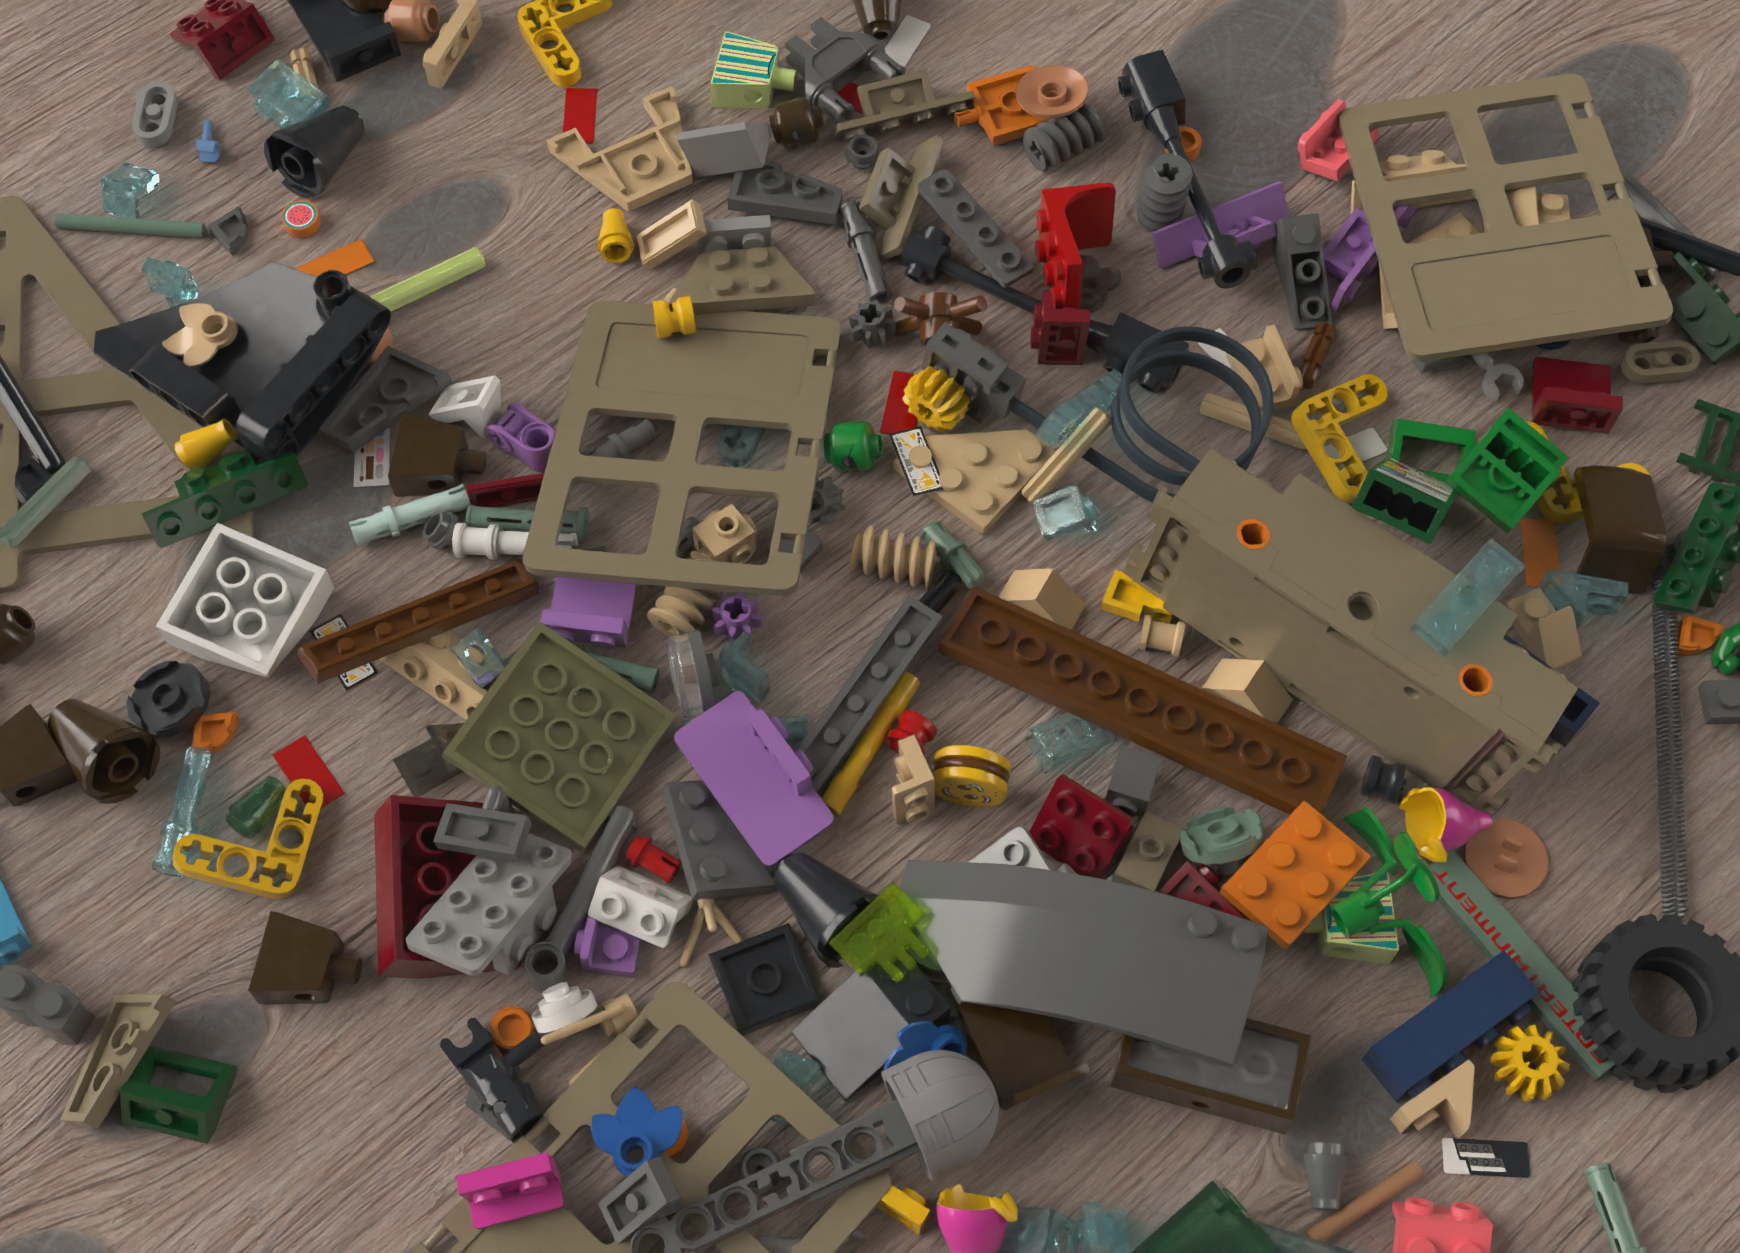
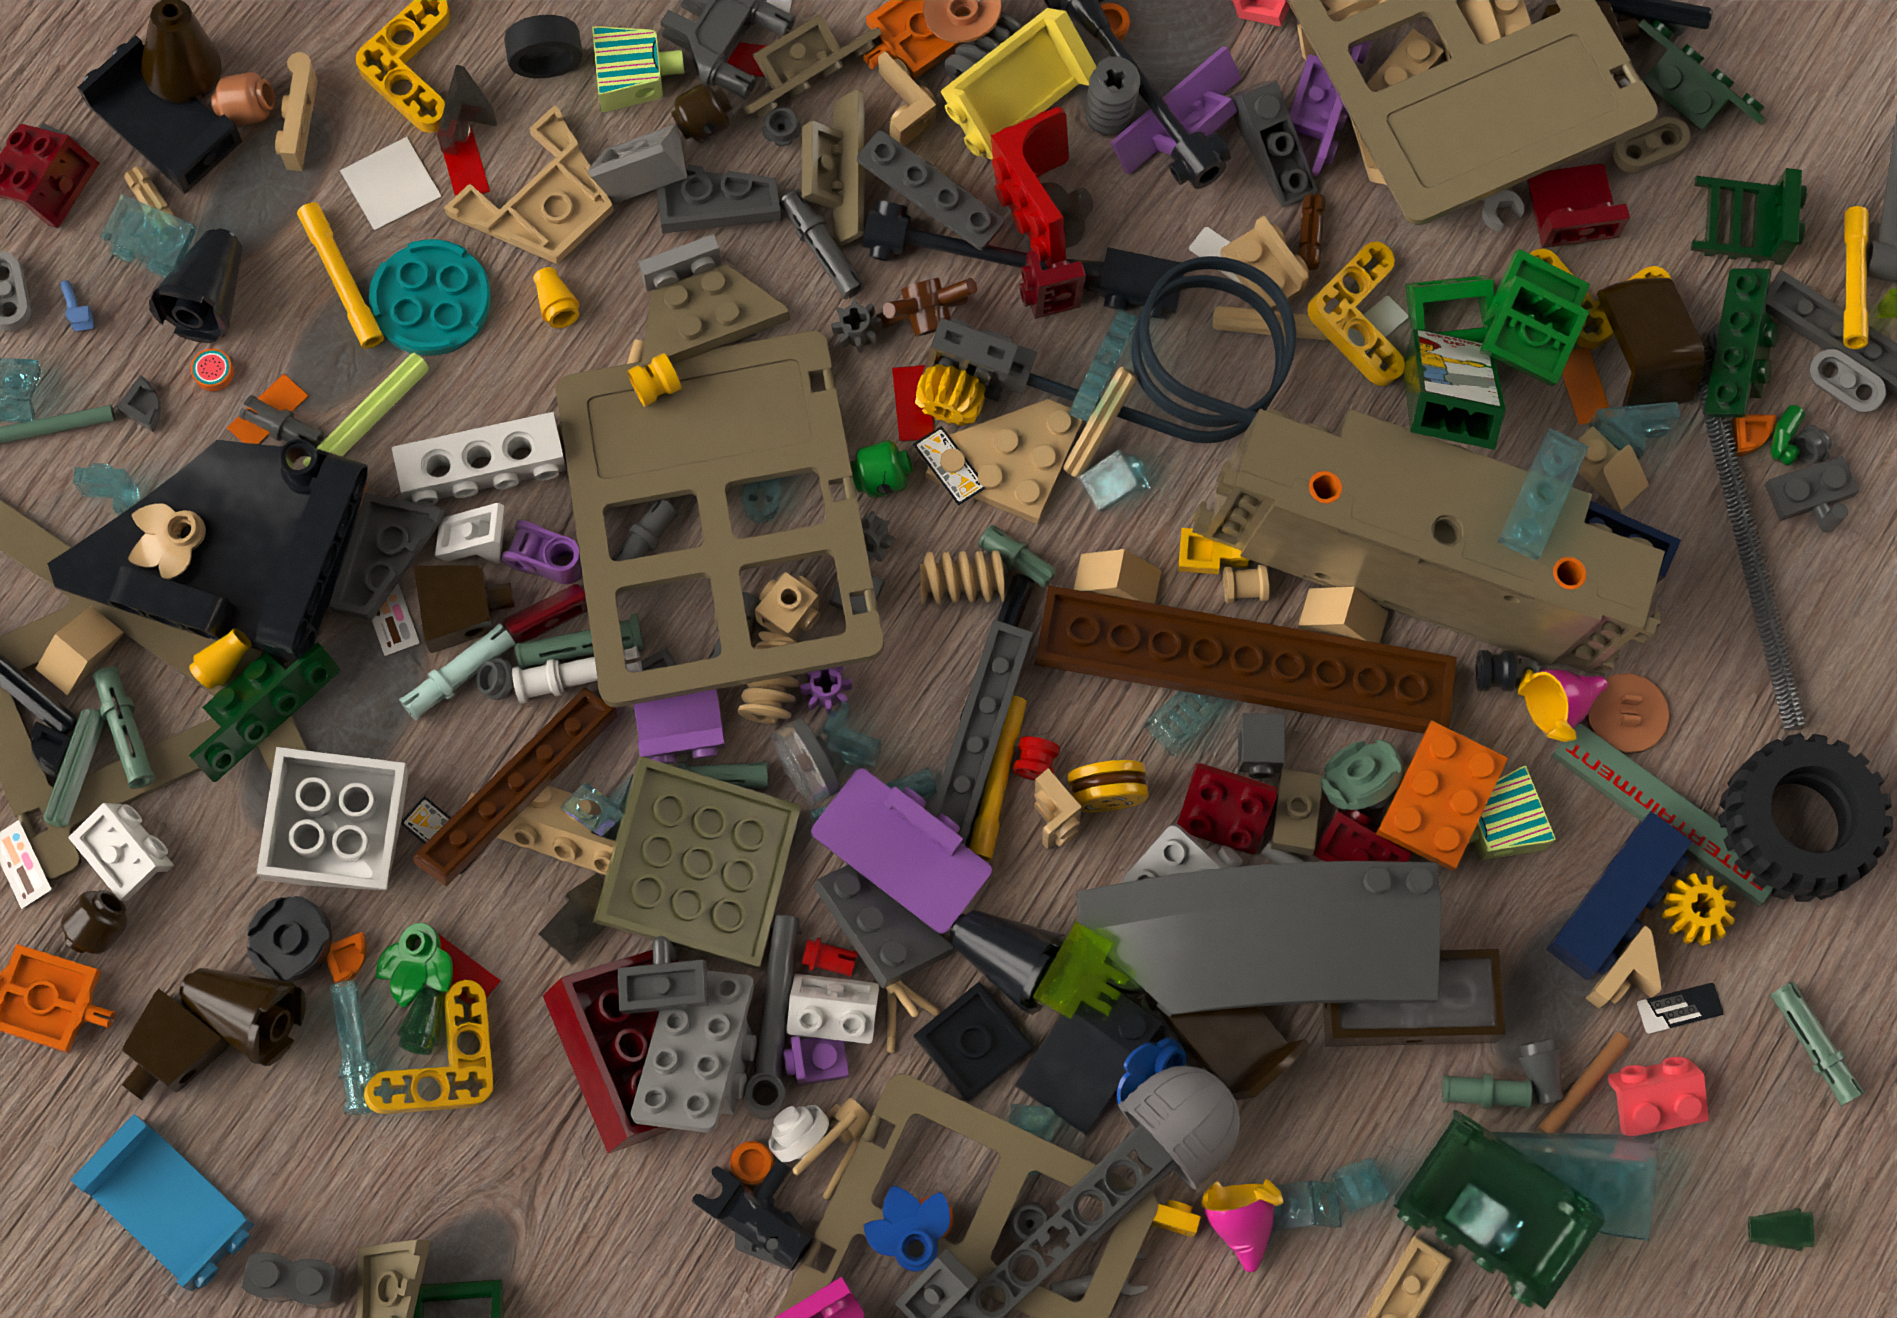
camera: 20 degrees left, 10 degrees up
dark brown torso [248,911,362,1005] -> none
tan tile [636,199,707,270] -> none
green plant [1330,808,1447,997] -> none
none -> tan slope [35,605,125,696]
none -> white bracket [68,803,174,901]
none -> sand green pin [92,666,155,789]
none -> dark grey pin [239,395,324,448]
none -> yellow piece [297,202,384,349]
none -> white sticker [340,137,442,231]
none -> teal tile [369,239,492,356]
none -> green plate [376,923,453,1008]
none -> white brick [392,412,567,506]
none -> clear smoke slope [437,65,497,155]
none -> black tyre [504,15,583,79]
none -> tan bracket [878,51,936,146]
none -> light yellow panel [940,8,1097,159]
none -> sand green pin [1442,1074,1532,1109]

